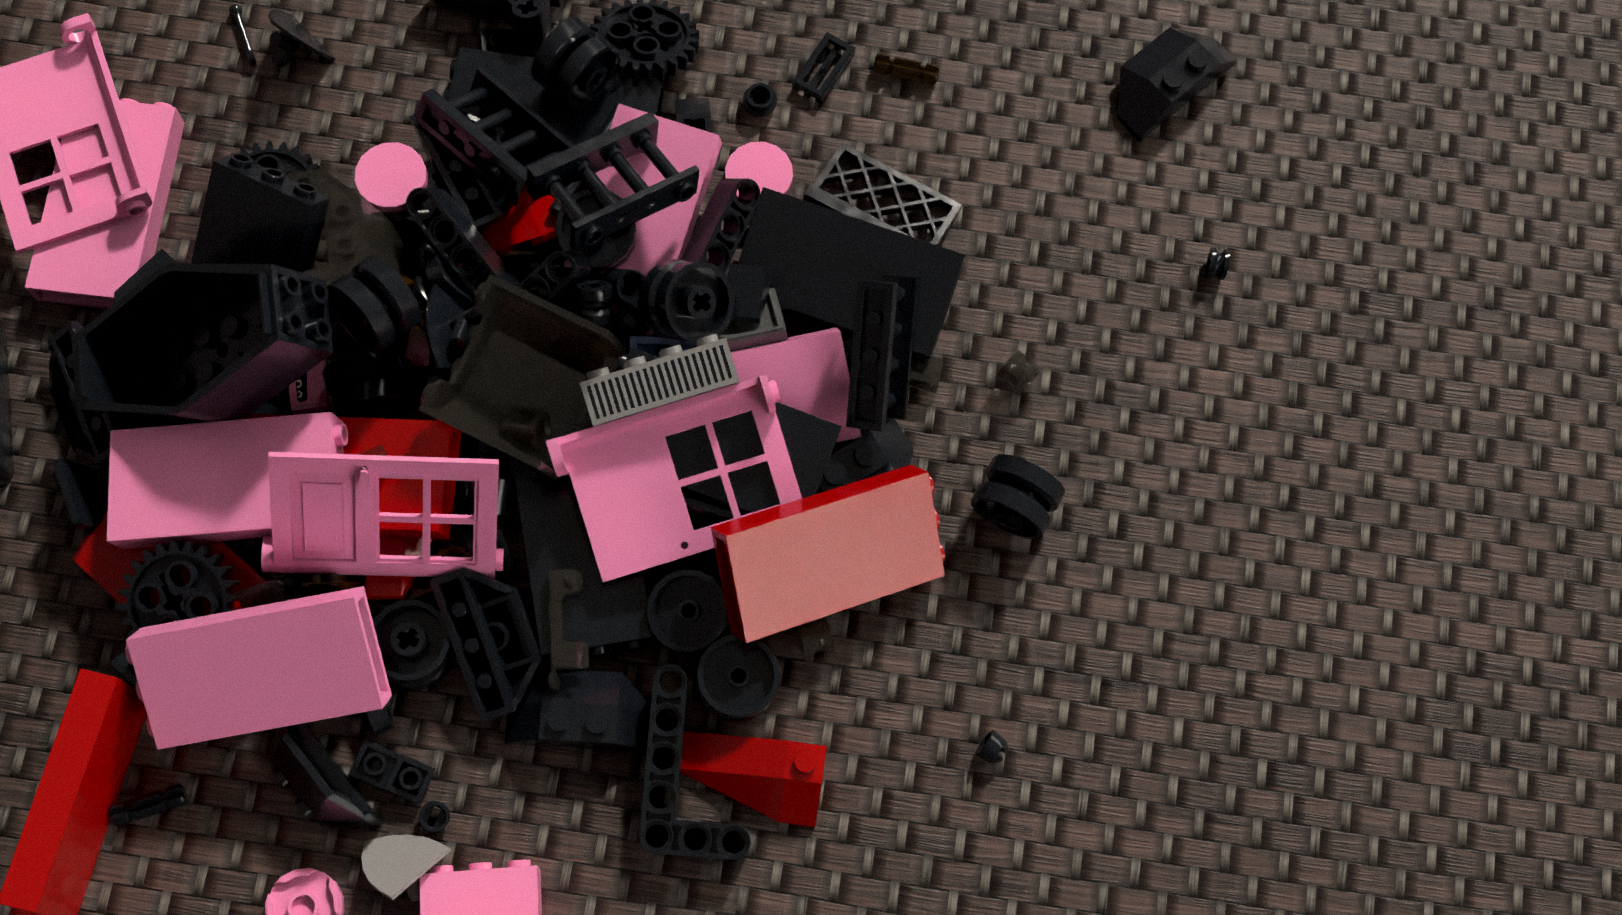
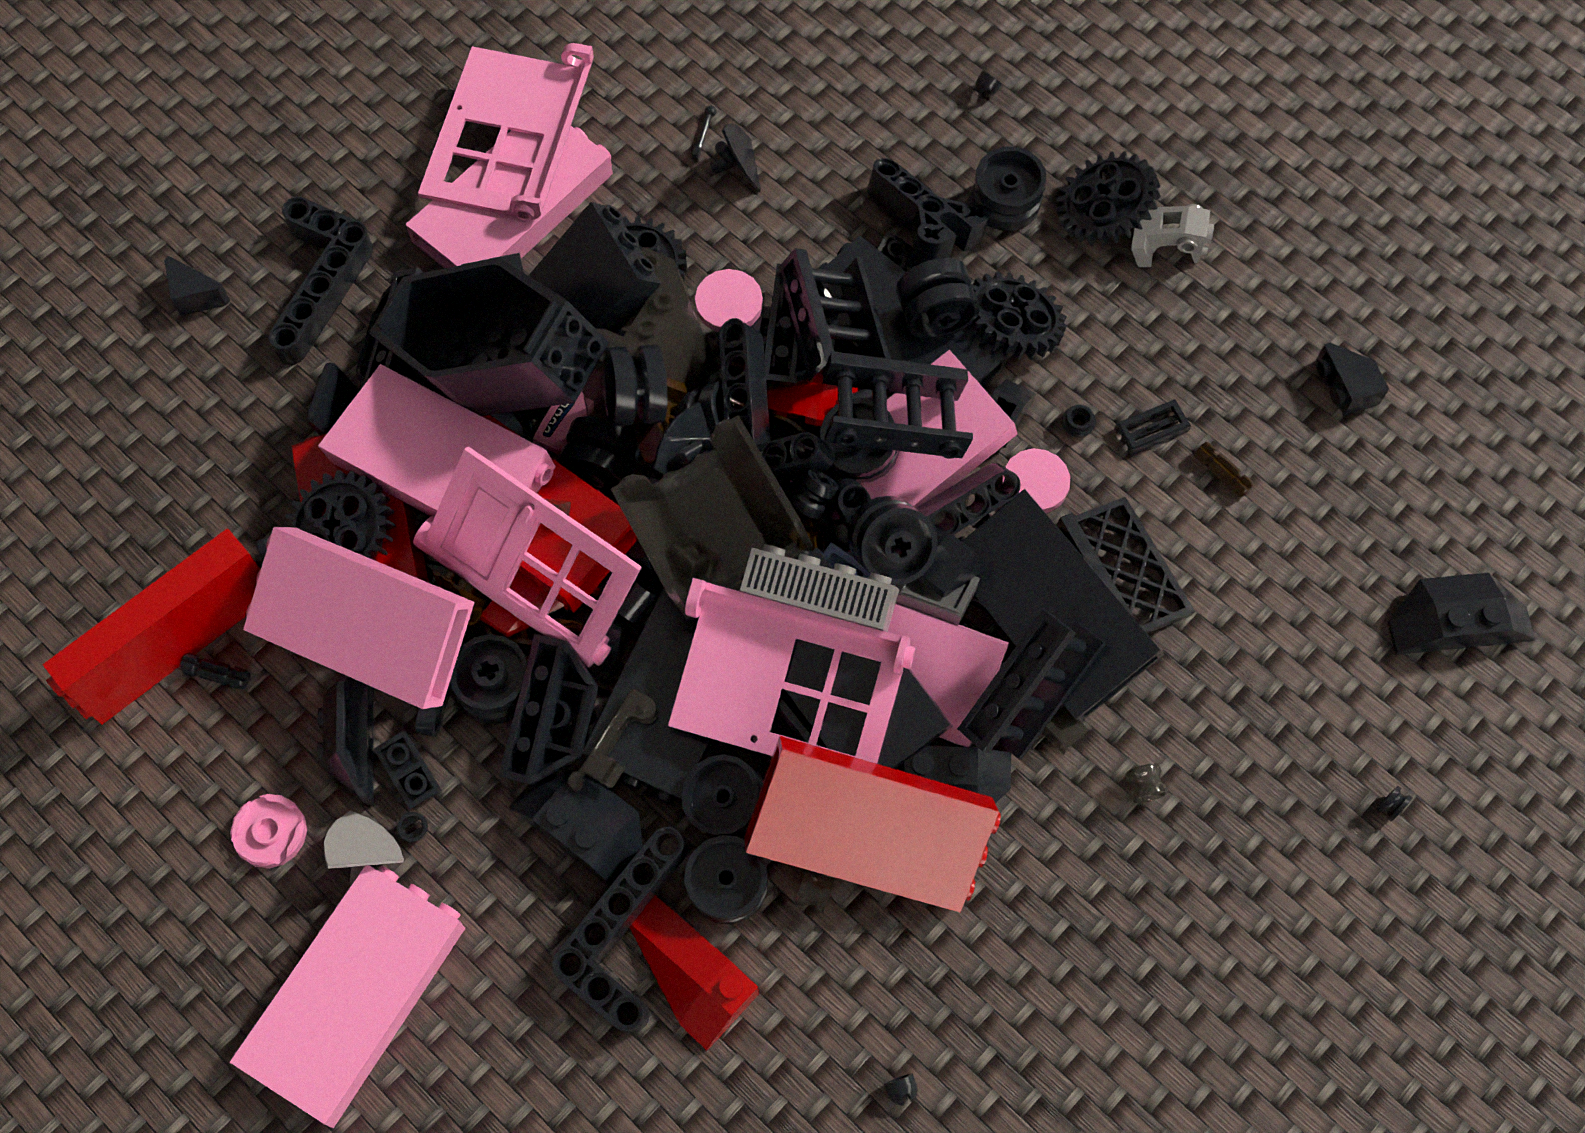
camera: 40 degrees right, 5 degrees down
clear smoke slope [235,579,287,609] -> none
black wheel [971,454,1065,540] -> none

